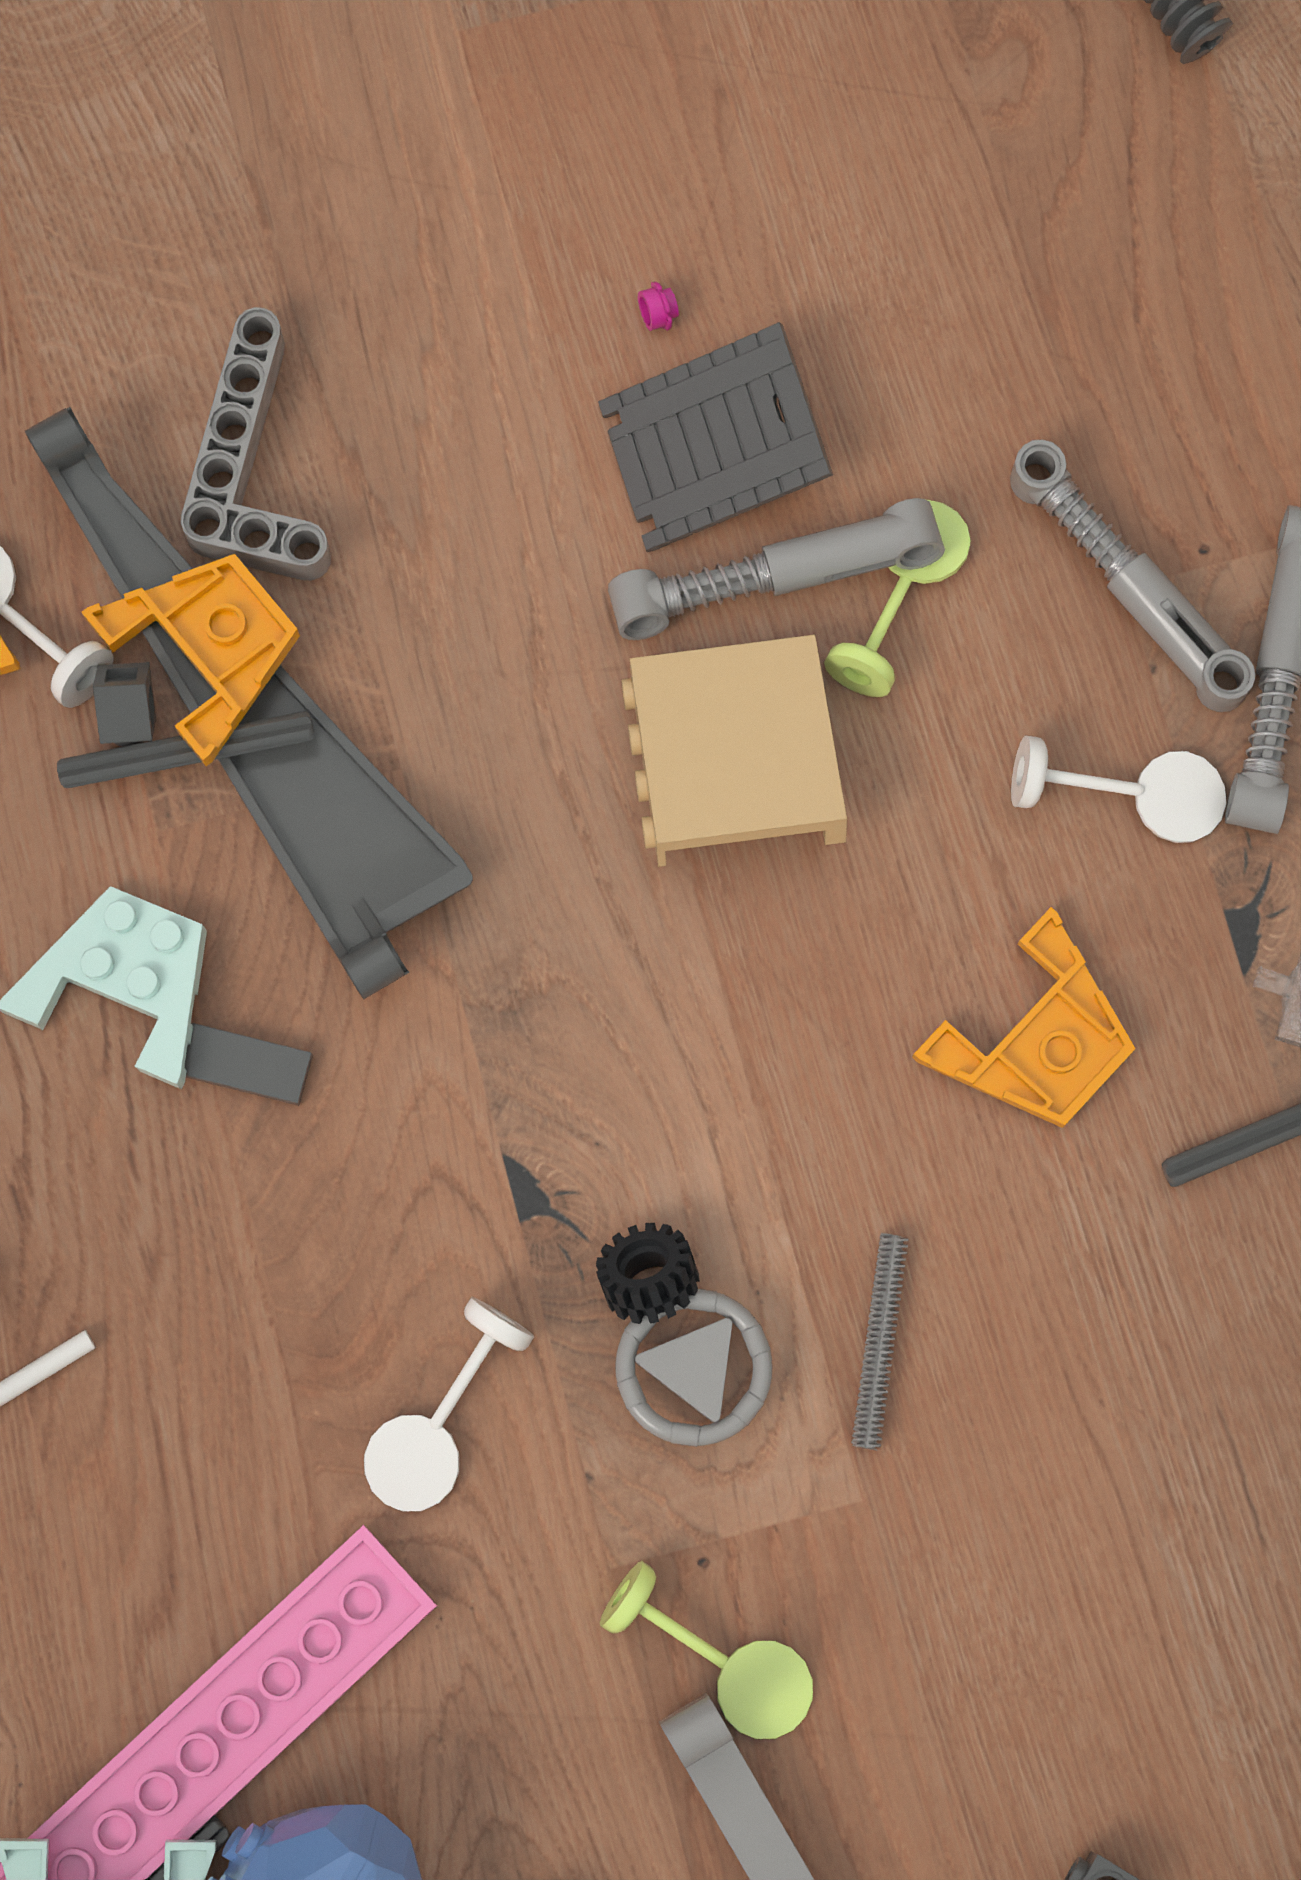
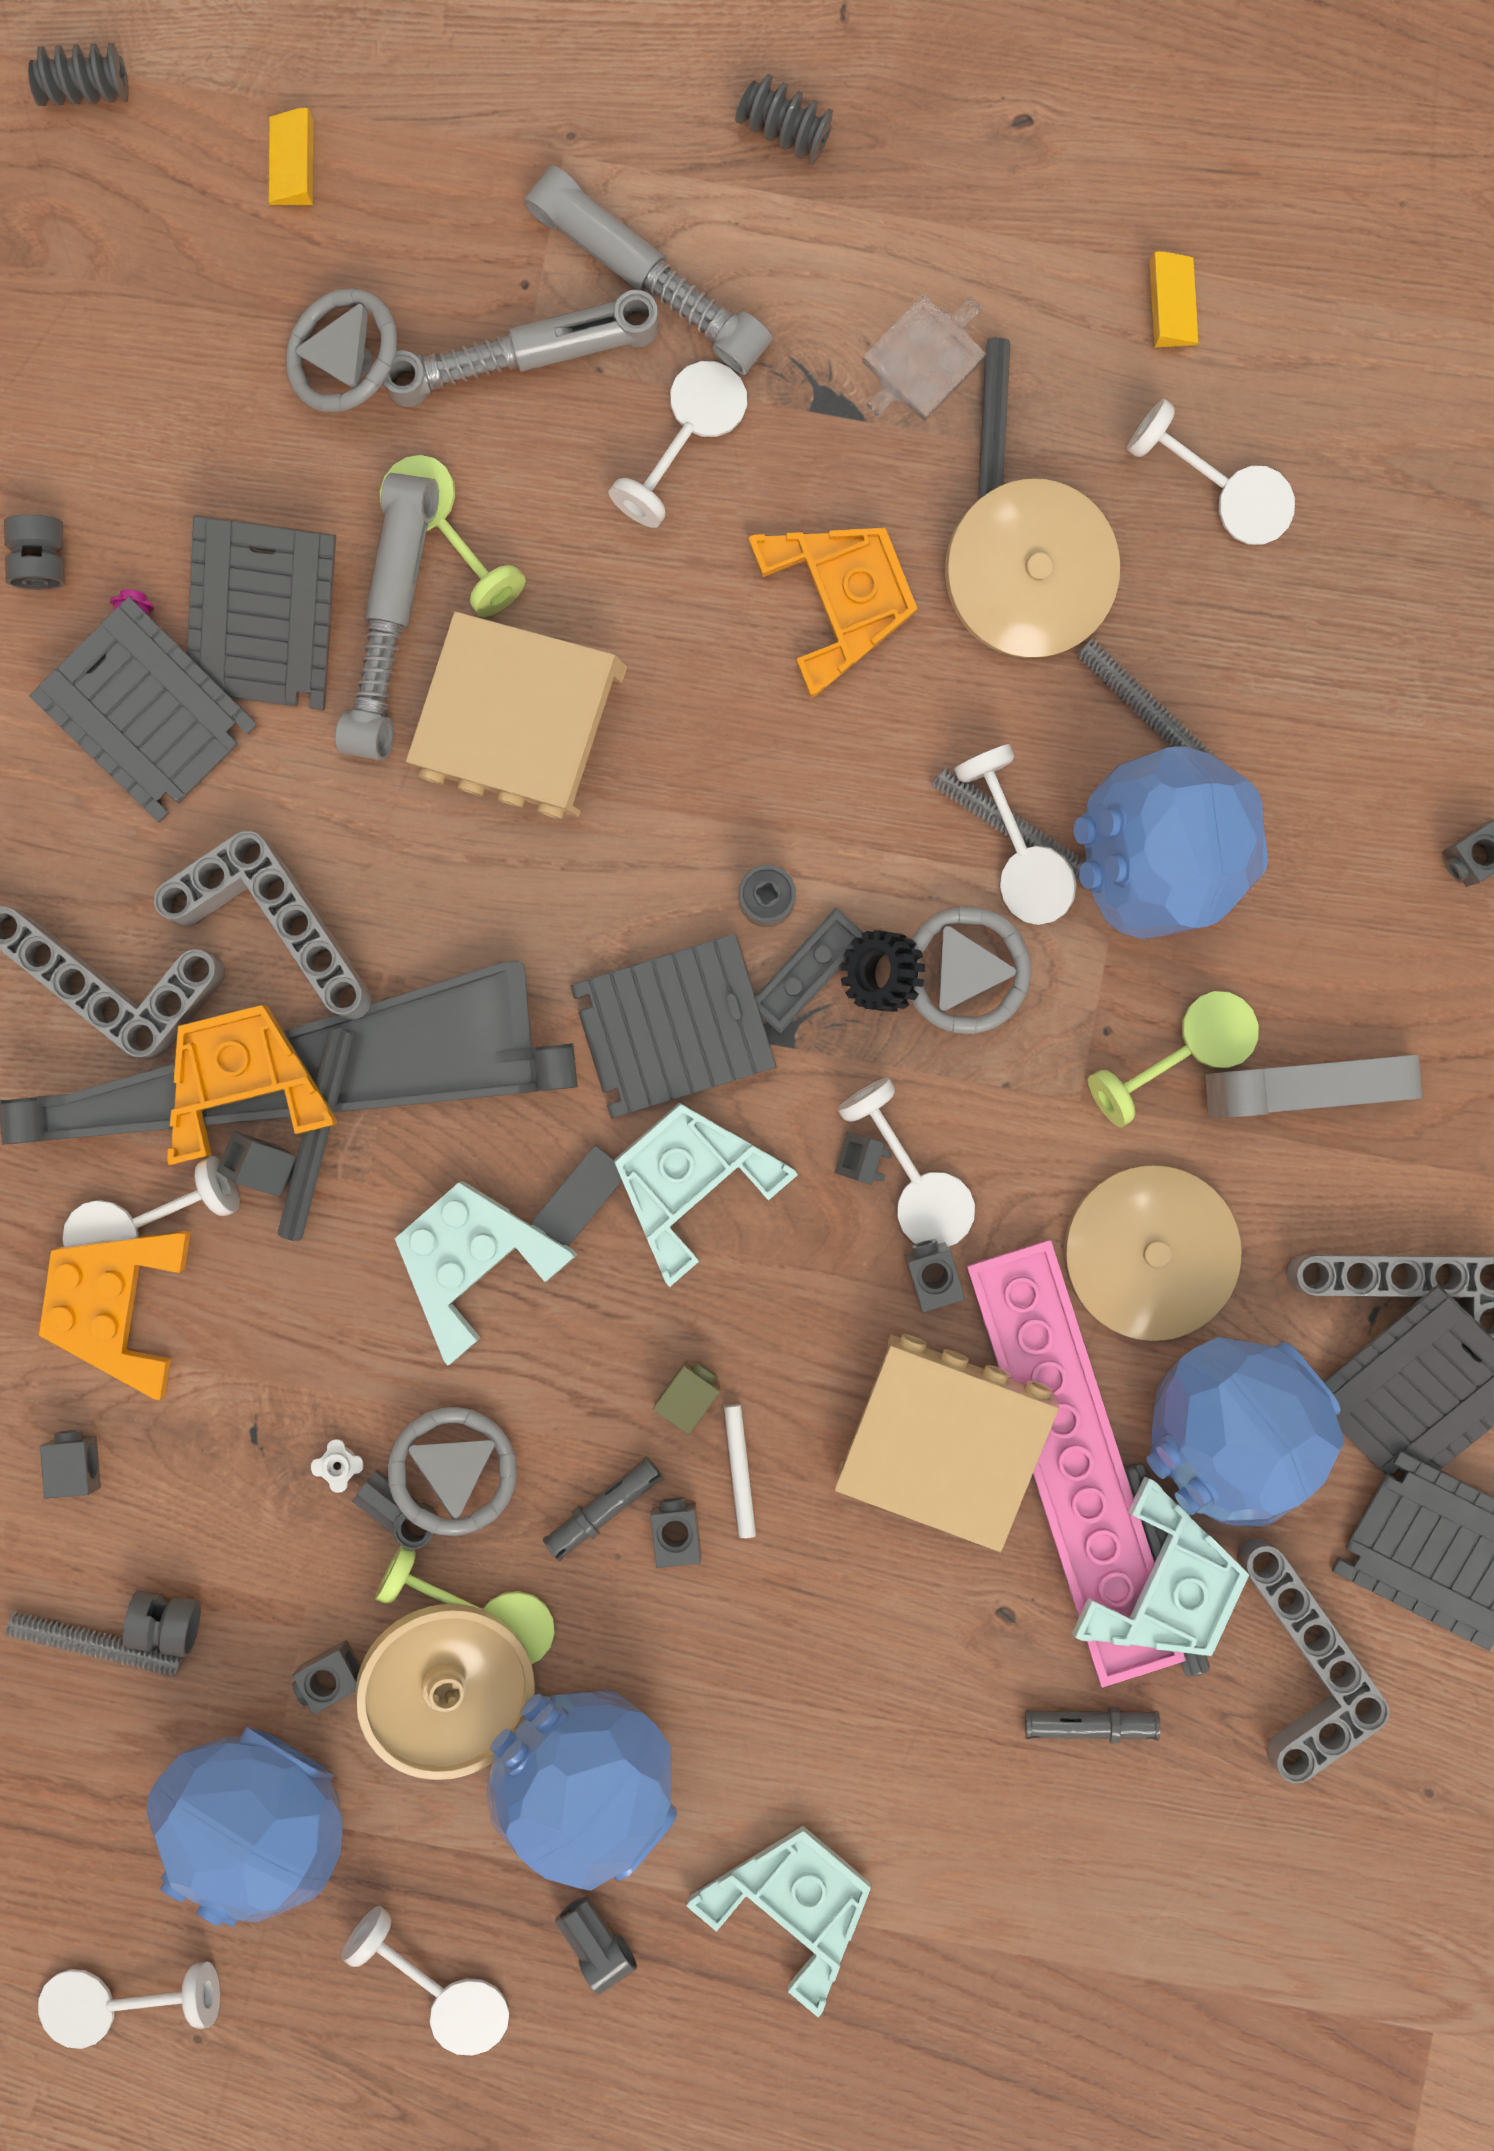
camera: 60 degrees left, 10 degrees up
none -> dark grey wheel [4,514,65,590]
none -> dark grey door [29,597,258,822]
none -> light grey beam [154,831,371,1019]
none -> yellow slope [269,108,314,205]
none -> light grey piece [286,288,397,413]
none -> dark grey door [570,933,777,1119]
none -> light aqua wing [614,1102,798,1287]
none -> olive brick [653,1362,720,1435]
none -> dark grey wheel [739,865,796,927]
none -> dark grey tile [755,908,864,1034]
none -> dark grey tile [834,1131,892,1185]
none -> tan panel [834,1334,1059,1552]
none -> dark grey brick [904,1239,965,1312]
none -> tan dish [945,479,1120,658]
none -> white piece [954,744,1077,925]
none -> tan dish [1064,1165,1242,1341]
none -> medium blue rock [1074,746,1268,939]
none -> light grey axle [1077,638,1219,759]

